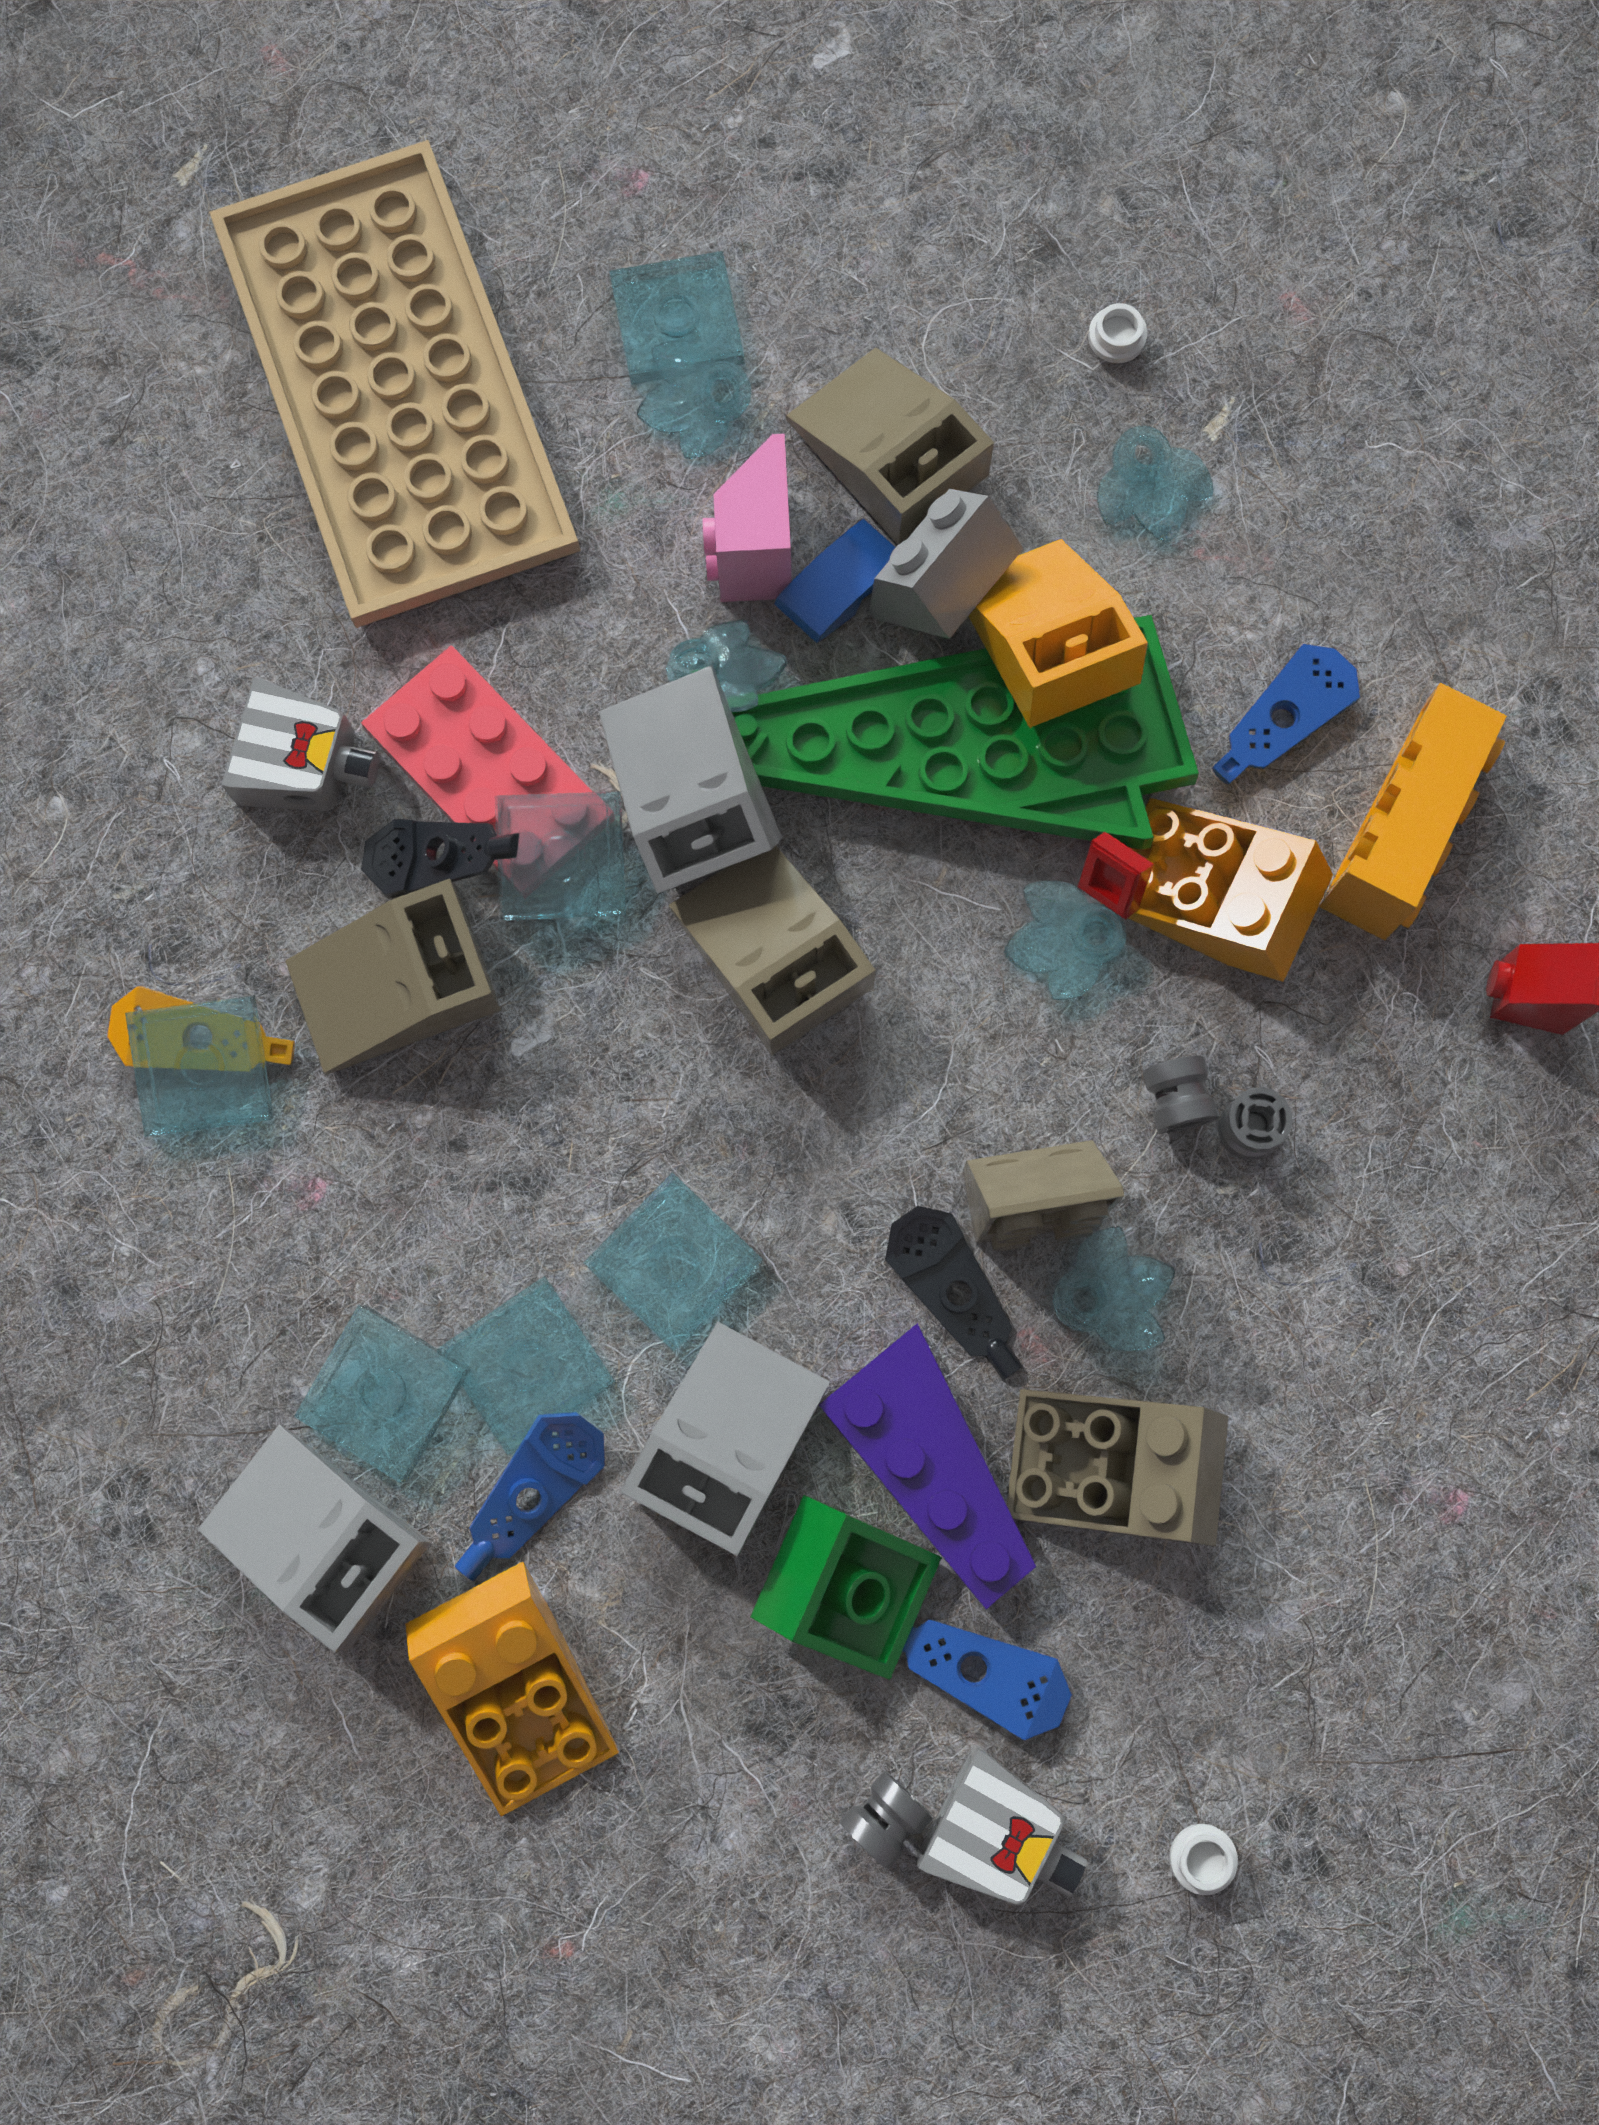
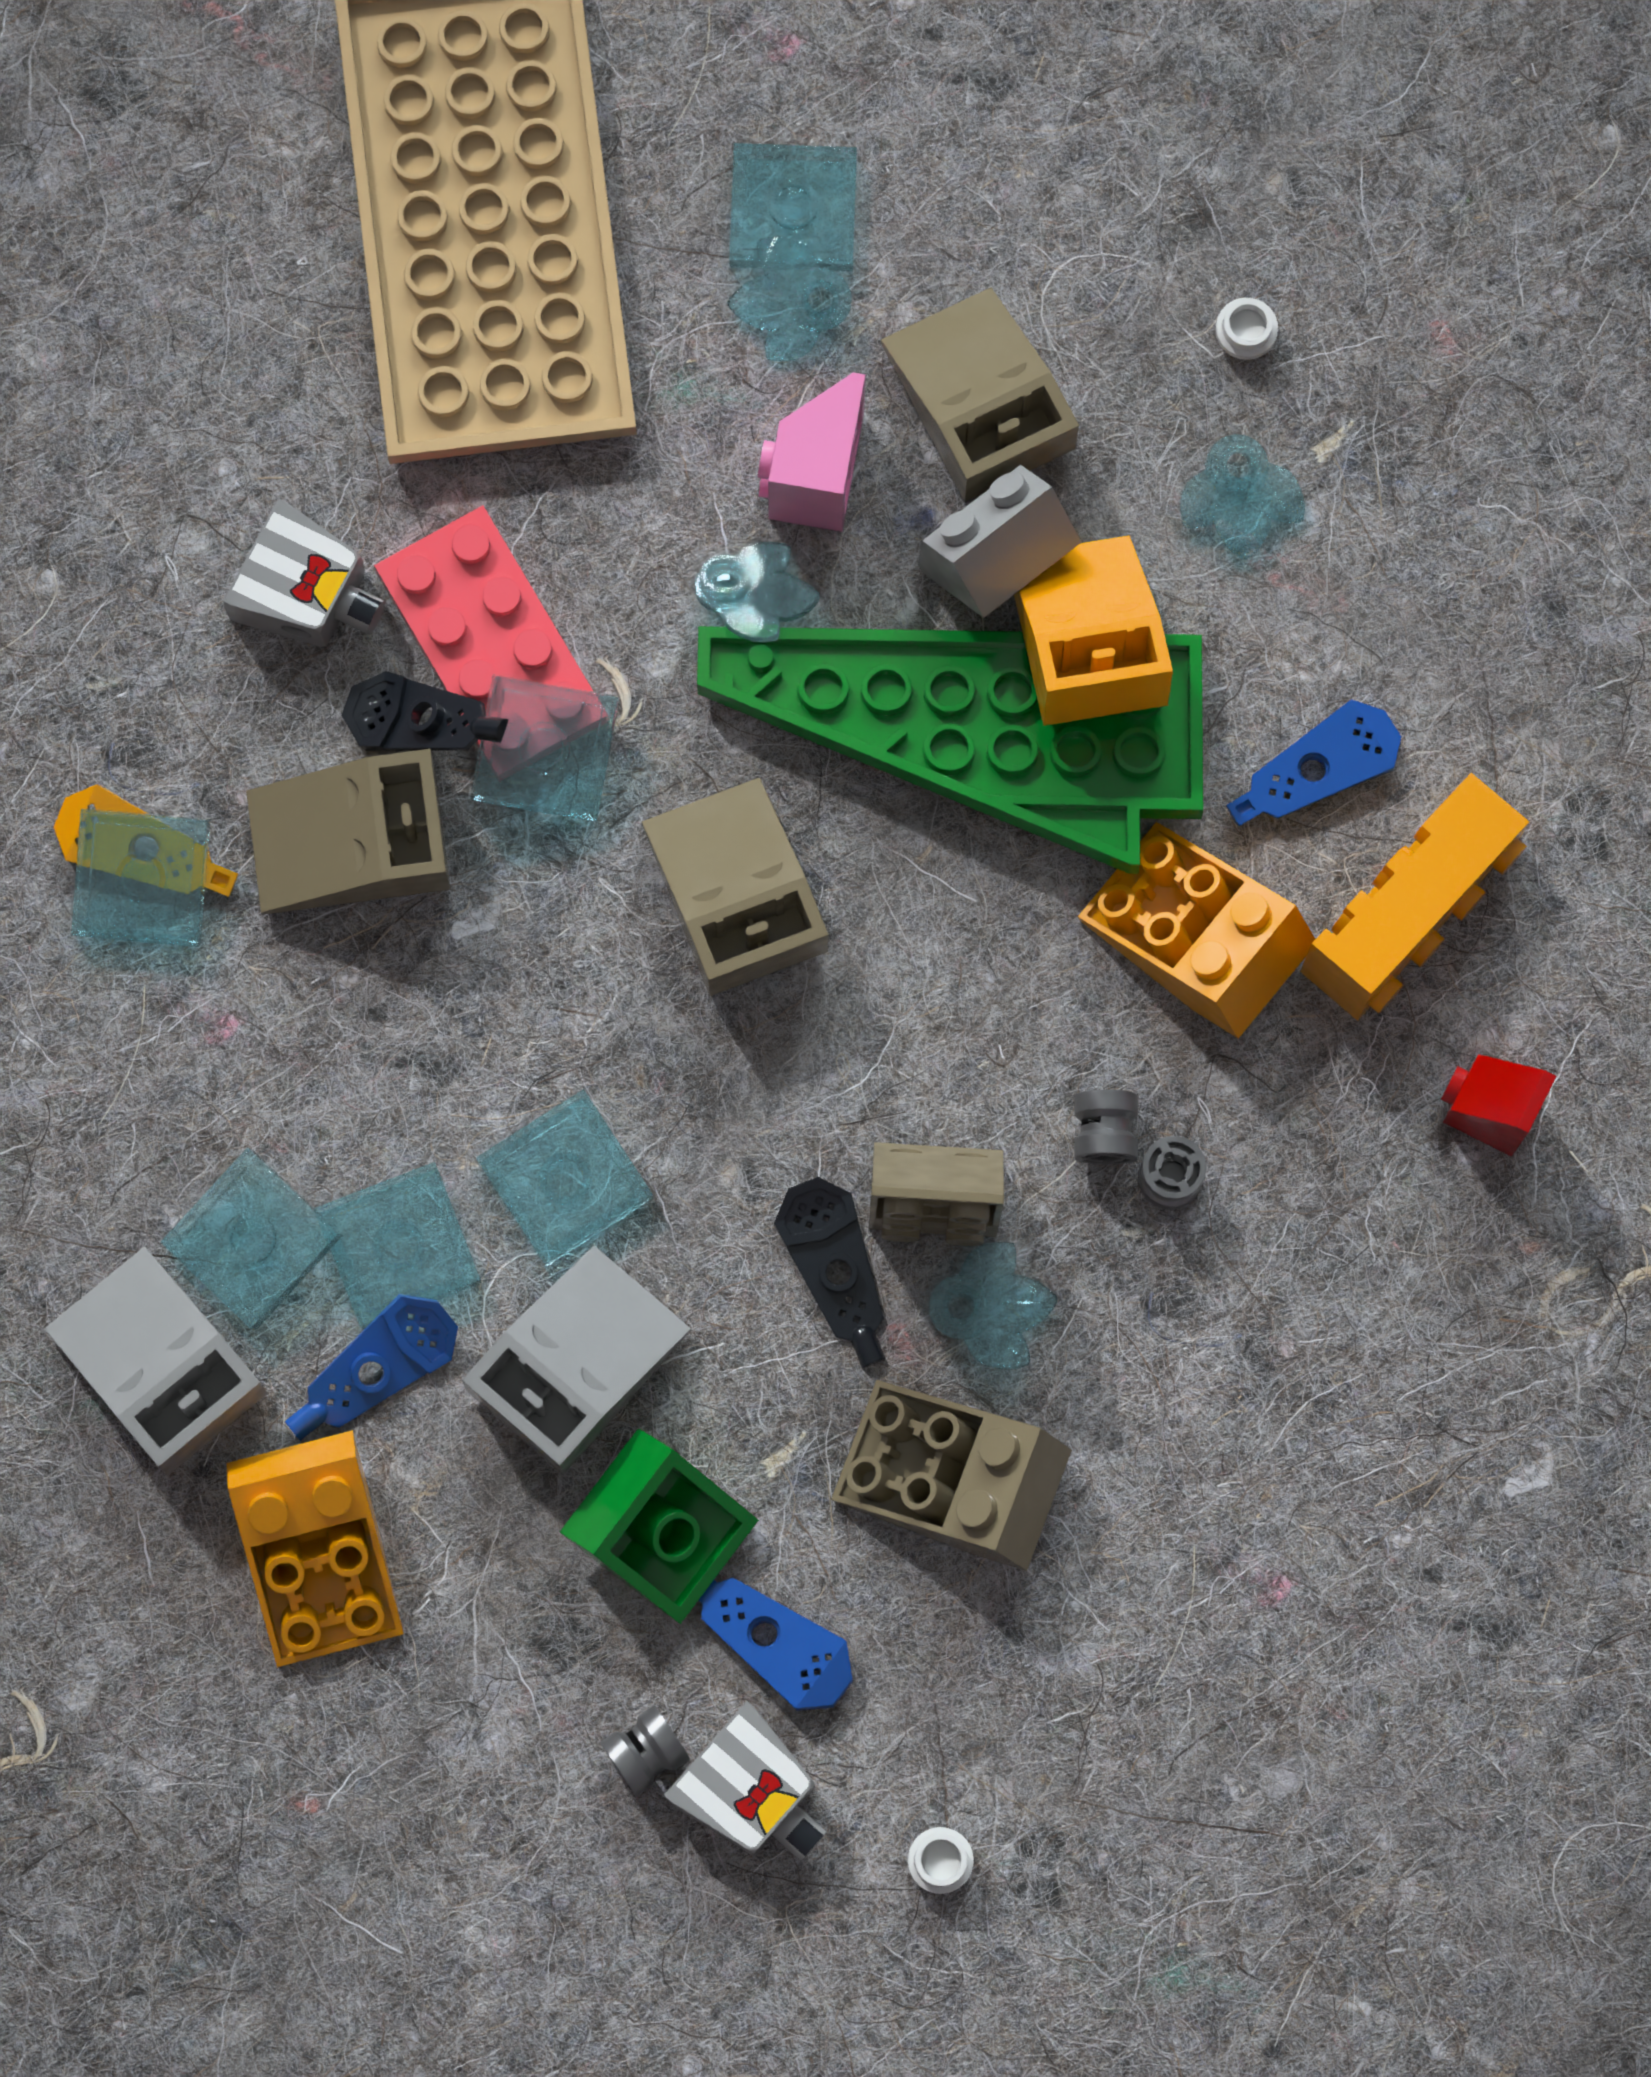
camera: 10 degrees right, 0 degrees up
light grey slope [599,665,782,894] -> none
blue slope [774,518,896,643] -> none
dark purple wing [819,1323,1036,1610] -> none
clear light blue plate [1004,880,1126,1000] -> none
red tile [1078,832,1154,920] -> none

